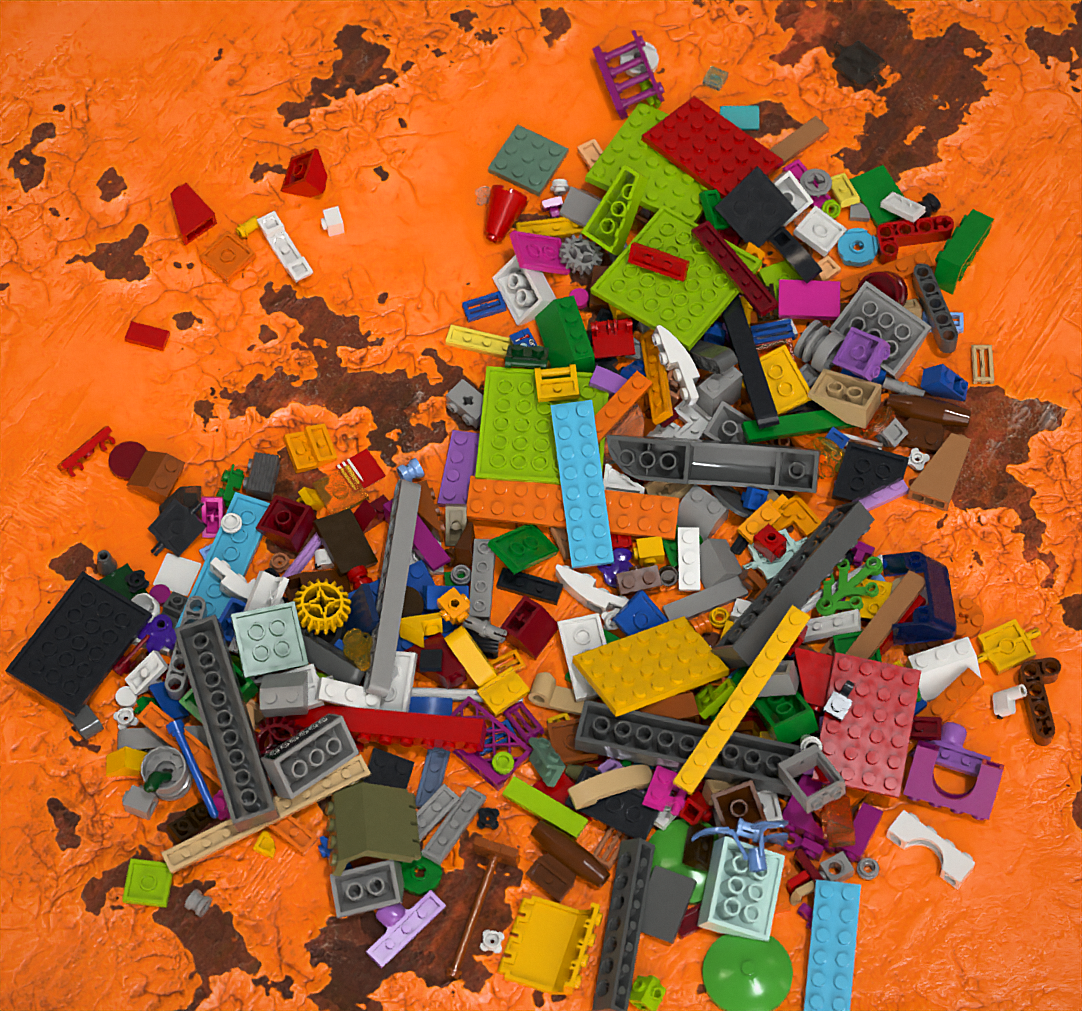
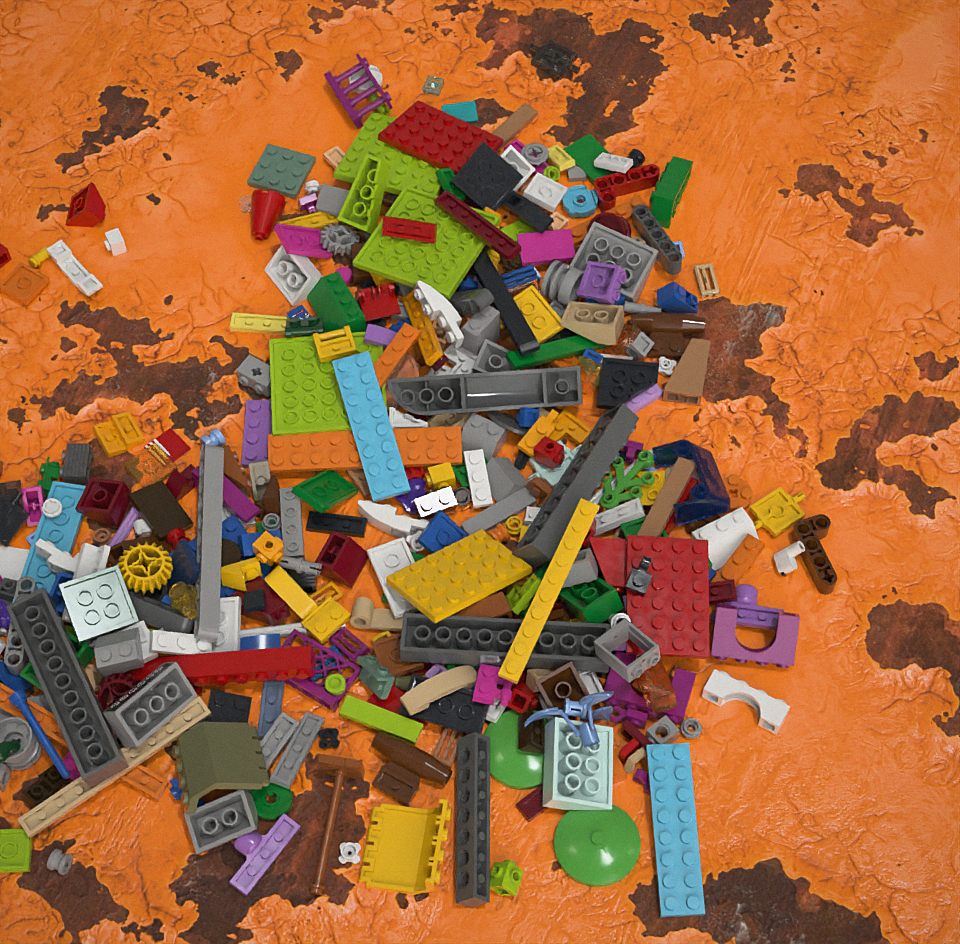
camera: 10 degrees left, 5 degrees down
yellow tile [253,830,276,859] -> none
yellow tile [296,487,324,511] -> none
blue tile [462,291,507,323] -> none
dark grey tile [641,865,697,944] -> none

